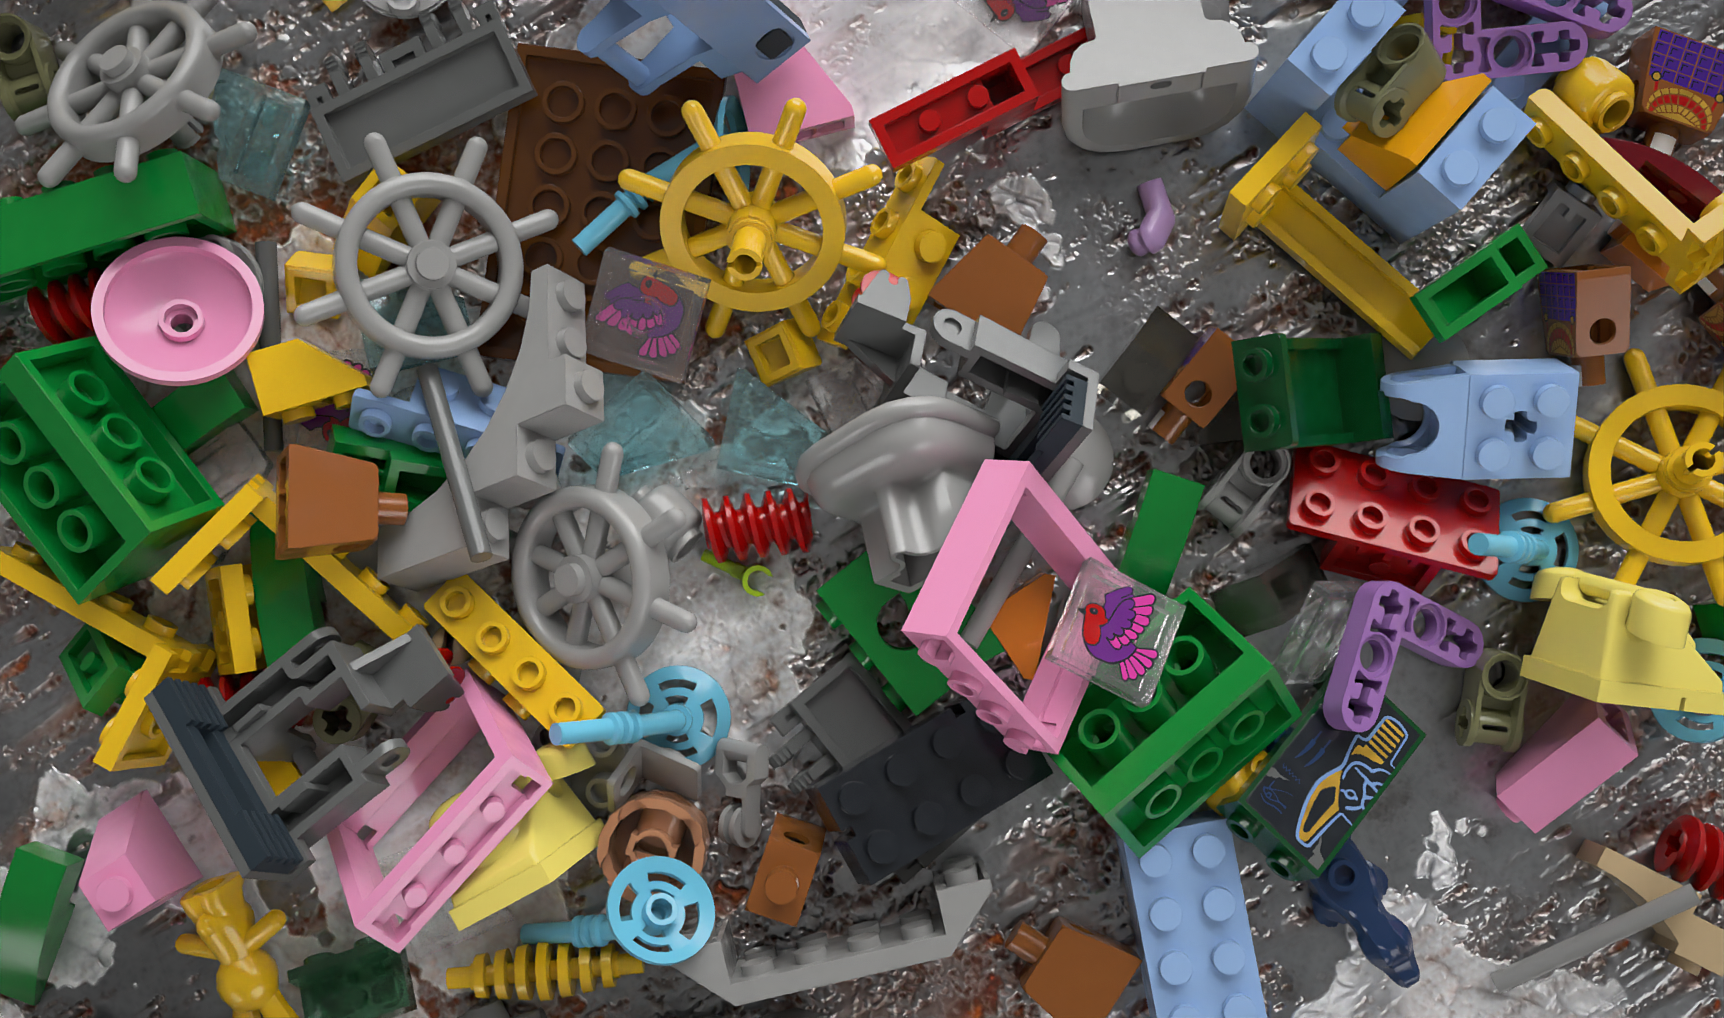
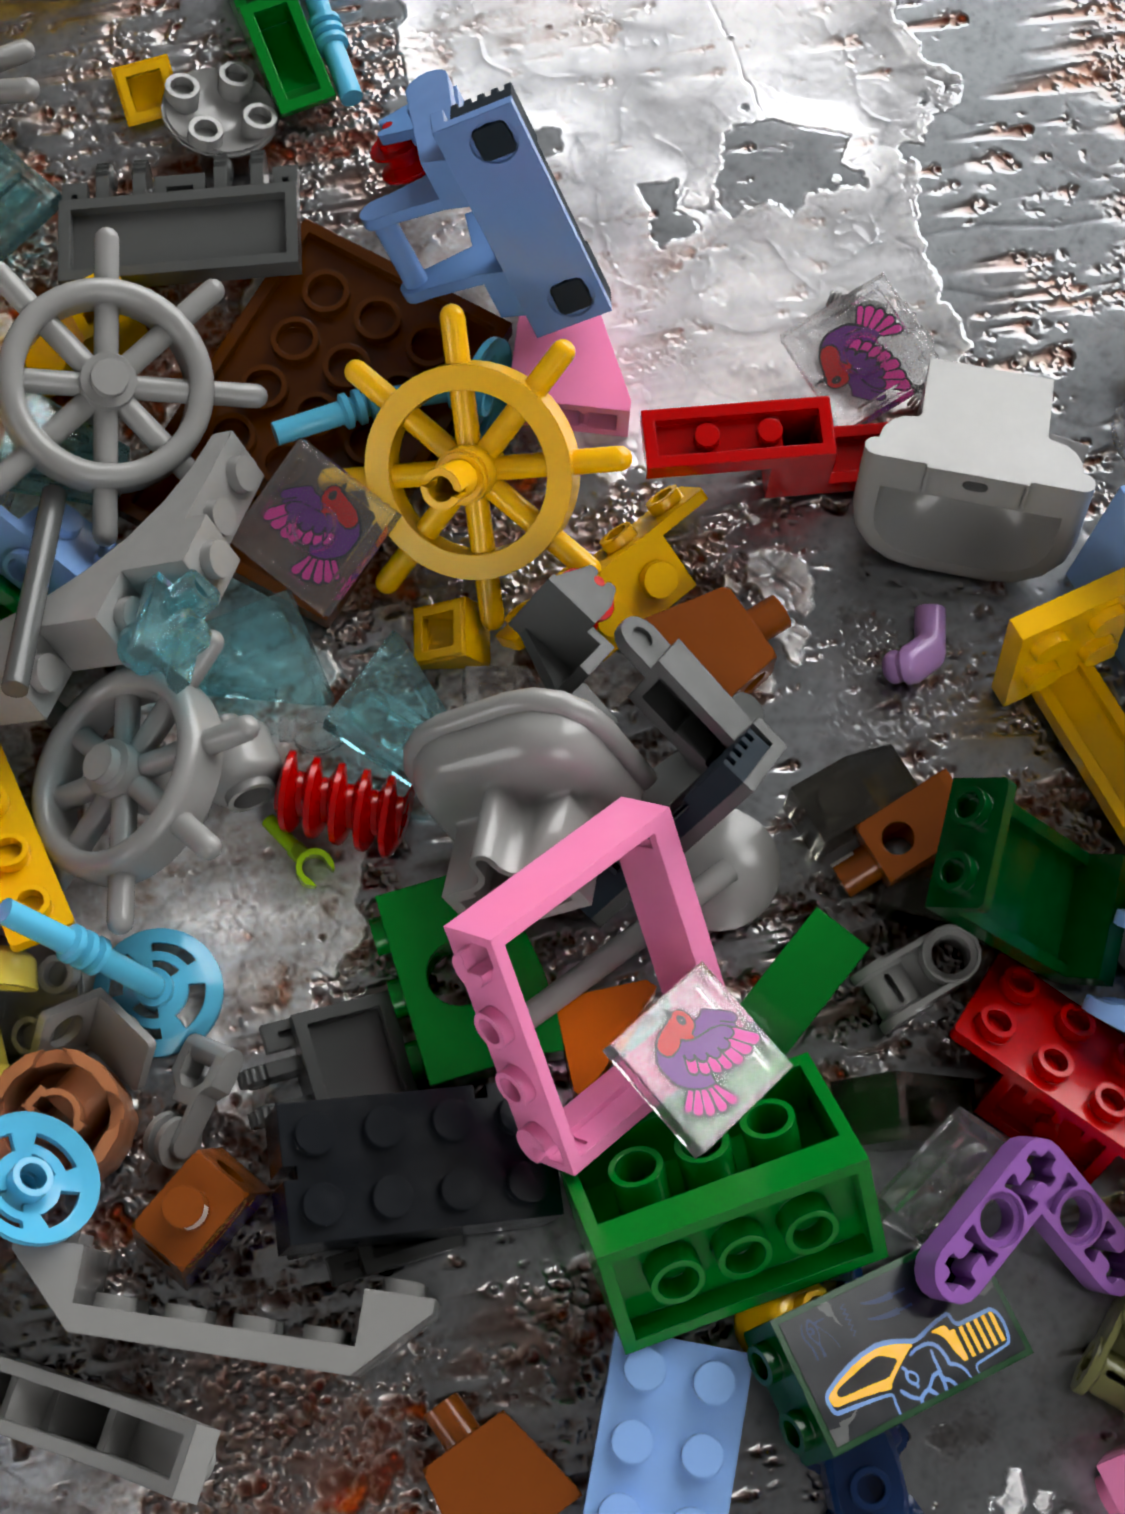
camera: 20 degrees right, 15 degrees down
none -> clear light blue hips [116,569,220,694]

